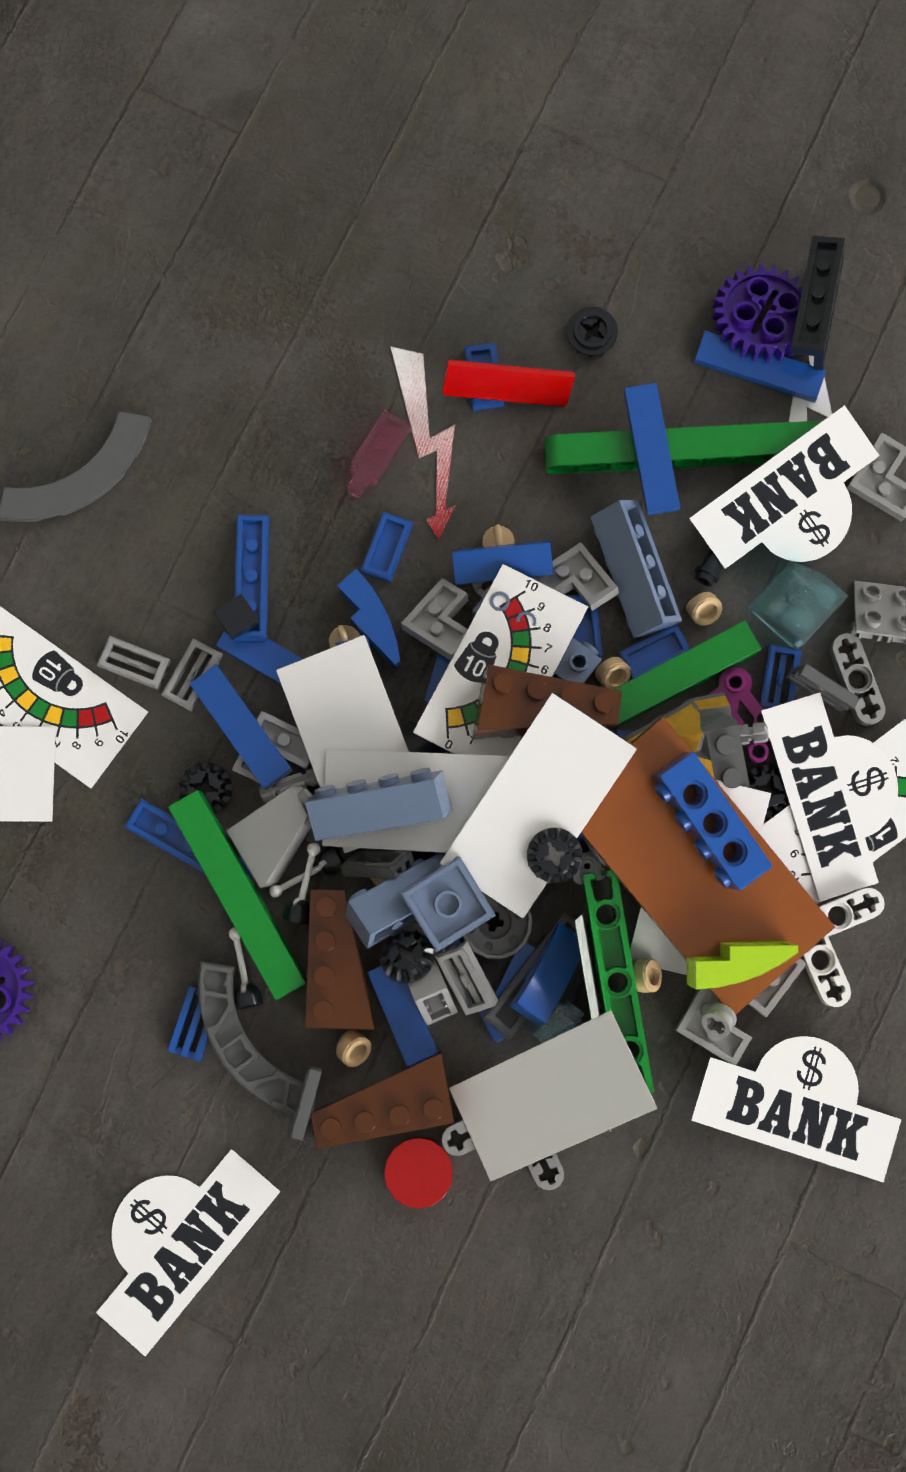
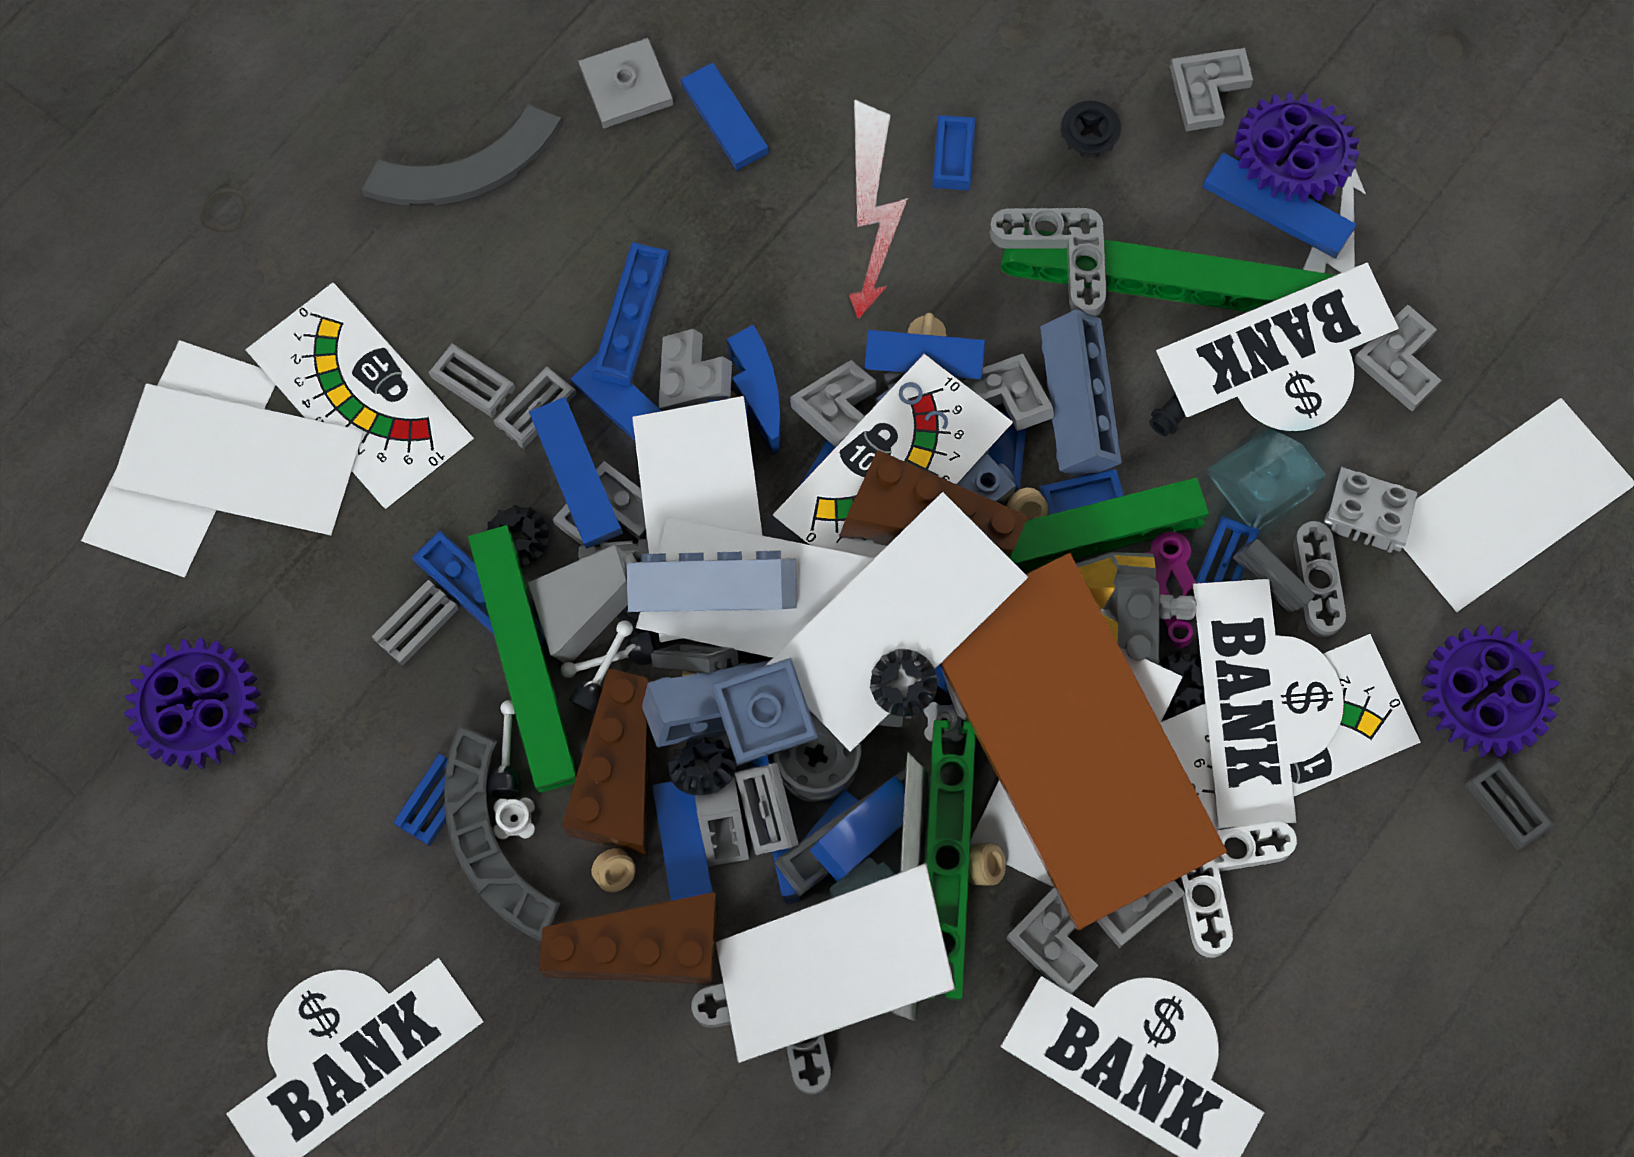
camera: 15 degrees right, 10 degrees down
black tile [213,594,260,641] -> none
dark grey tile [290,1065,322,1141] -> none
clear pink hinge [347,410,412,499] -> none
blue tile [360,511,413,584] -> none
red tile [384,1137,453,1209] -> none
red slope [442,360,575,407] -> none
blue tile [623,383,680,515] -> none
blue brick [652,752,773,891] -> none
tan tile [686,592,722,626] -> none
lime slope [687,941,798,990] -> none
light grey bush [701,1003,737,1038] -> none
black fence [791,236,845,370] -> none
none -> light grey tile [372,580,459,666]
none -> white plate [493,798,535,840]
none -> light grey plate [578,38,673,129]
none -> light grey plate [659,329,732,411]
none -> blue tile [681,63,769,171]
none -> light grey beam [989,208,1106,316]
none -> light grey plate [1170,48,1253,131]

